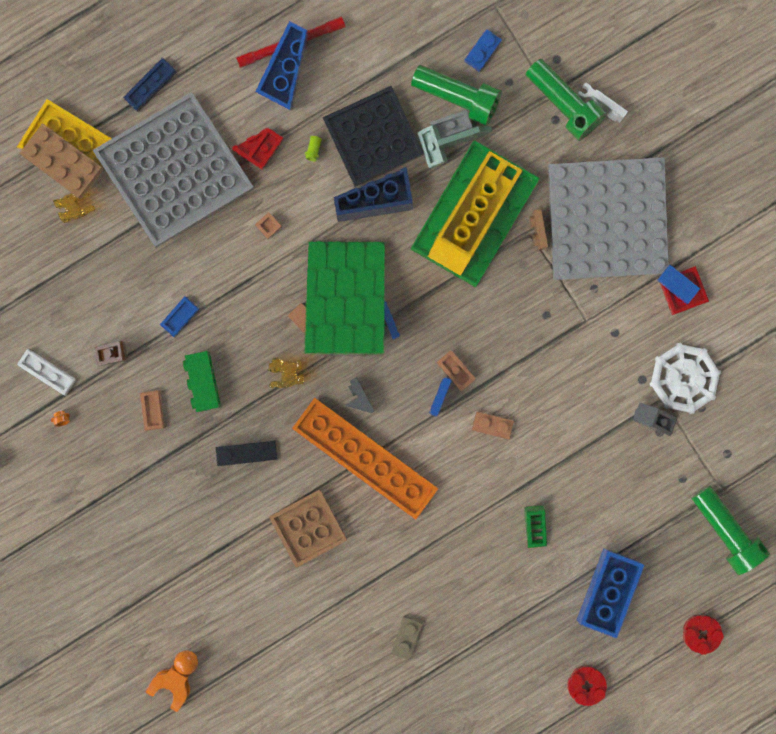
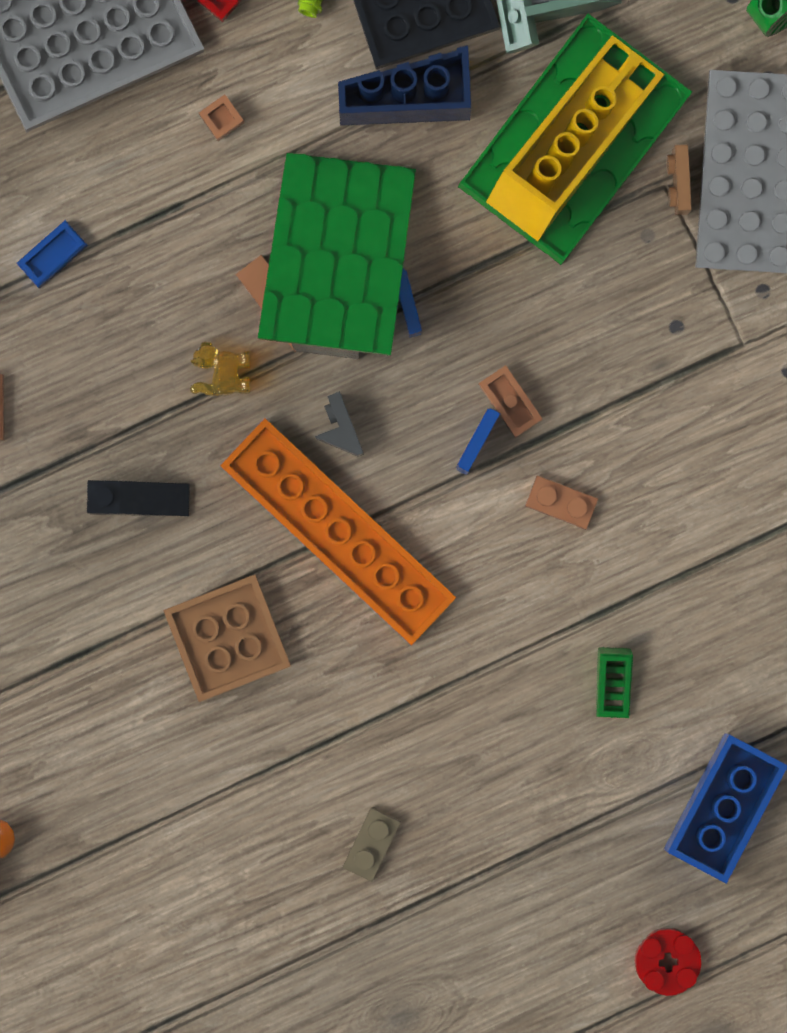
camera: 10 degrees right, 0 degrees up
green brick [183,351,221,412] -> none

